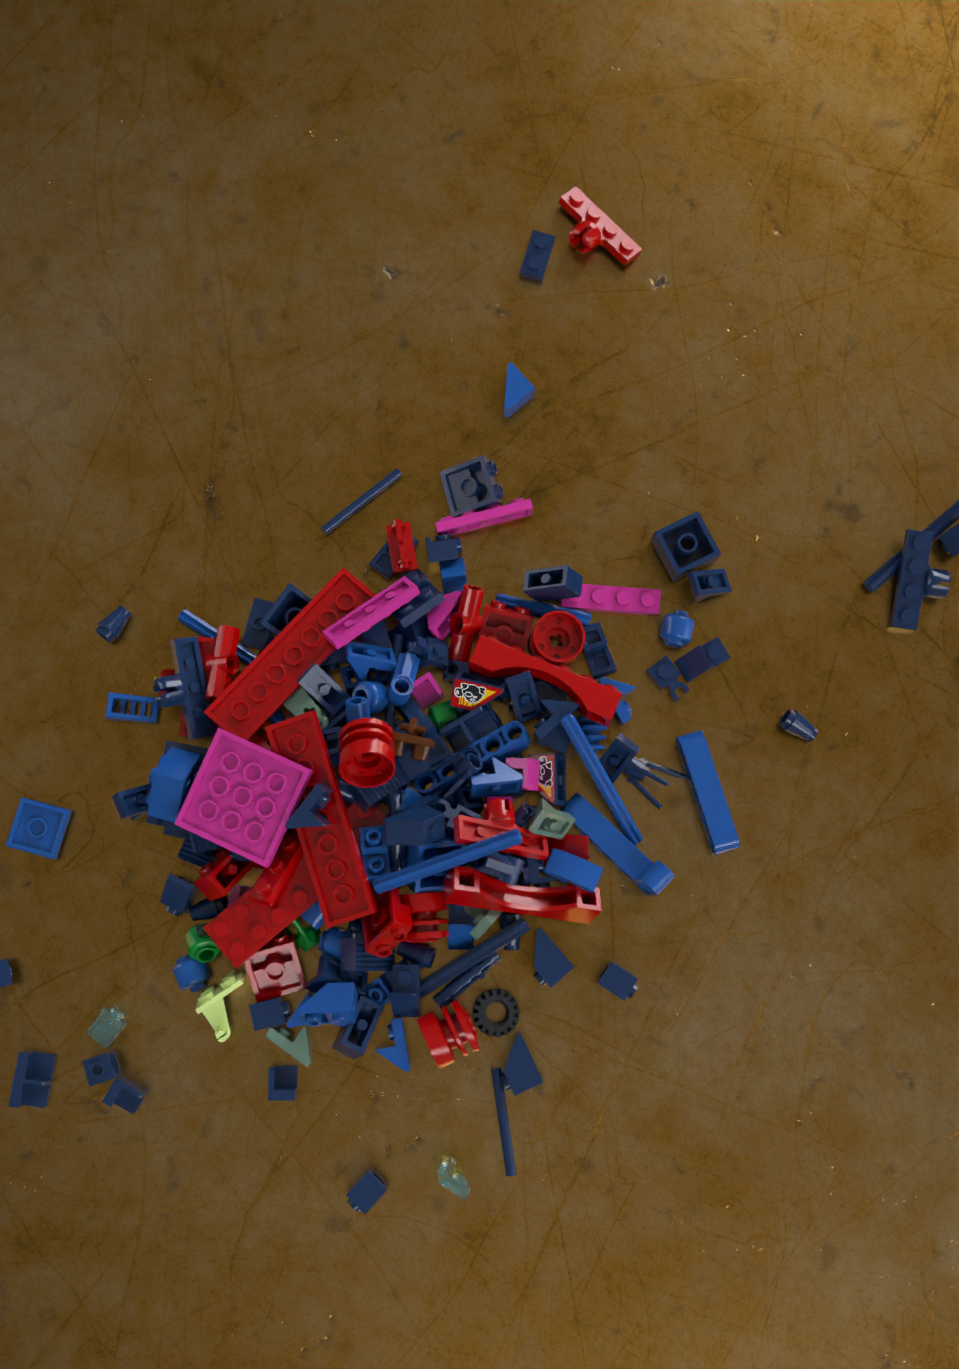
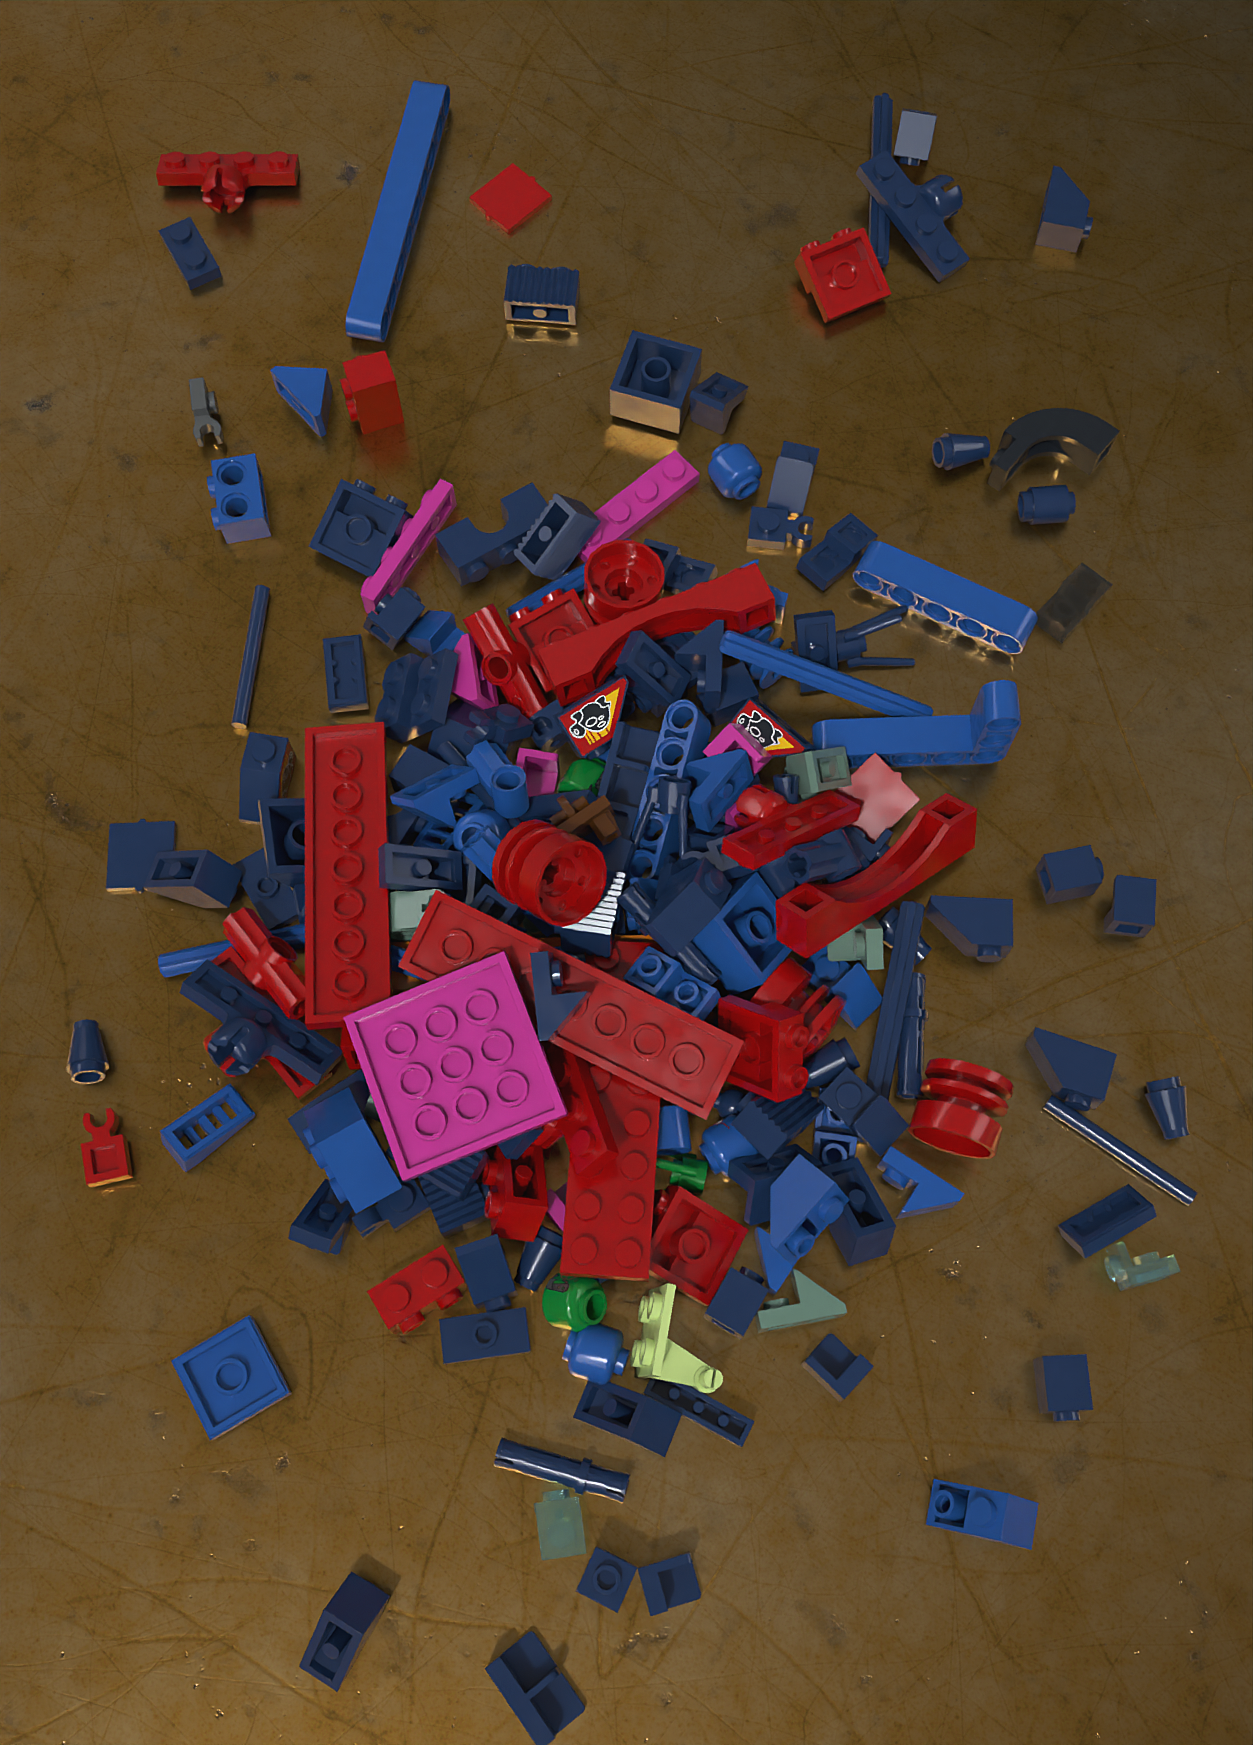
camera: 40 degrees left, 10 degrees down
dark pink plate [322,576,420,650] -> none
blue axle [372,828,522,894] -> none
red hinge [386,519,418,573] -> none
black tyre [473,988,520,1038] -> none
blue slope [543,848,603,893] -> none
none -> red plate [81,1107,133,1188]
none -> dark blue piece [106,819,176,894]
none -> dark blue slope [143,850,242,908]
none -> dark grey plate [189,377,224,447]
none -> blue brick [207,453,271,544]
none -> dark blue slope [239,732,296,825]
none -> red brick [339,350,404,435]
none -> blue beam [345,80,450,342]
none -> red brick [367,1244,468,1335]
none -> dark blue arch [435,482,549,587]
none -> dark blue plate [439,1307,531,1365]
none -> red piece [469,163,552,235]
none -> dark blue pin [494,1437,630,1503]
none -> dark blue brick [504,264,580,325]
none -> dark blue slope [573,1381,682,1457]
none -> dark blue piece [643,1378,755,1448]
none -> red plate [794,227,892,323]
none -> dark blue slope [796,513,878,591]
none -> blue slope [926,1479,1039,1550]
none -> black arch [987,408,1120,491]
none -> dark blue brick [1017,485,1076,525]
none -> clear smoke slope [1036,563,1113,644]
none -> dark blue plate [1058,1184,1157,1259]
none -> dark blue panel [1104,875,1157,938]
none -> dark blue cone [1144,1076,1190,1140]

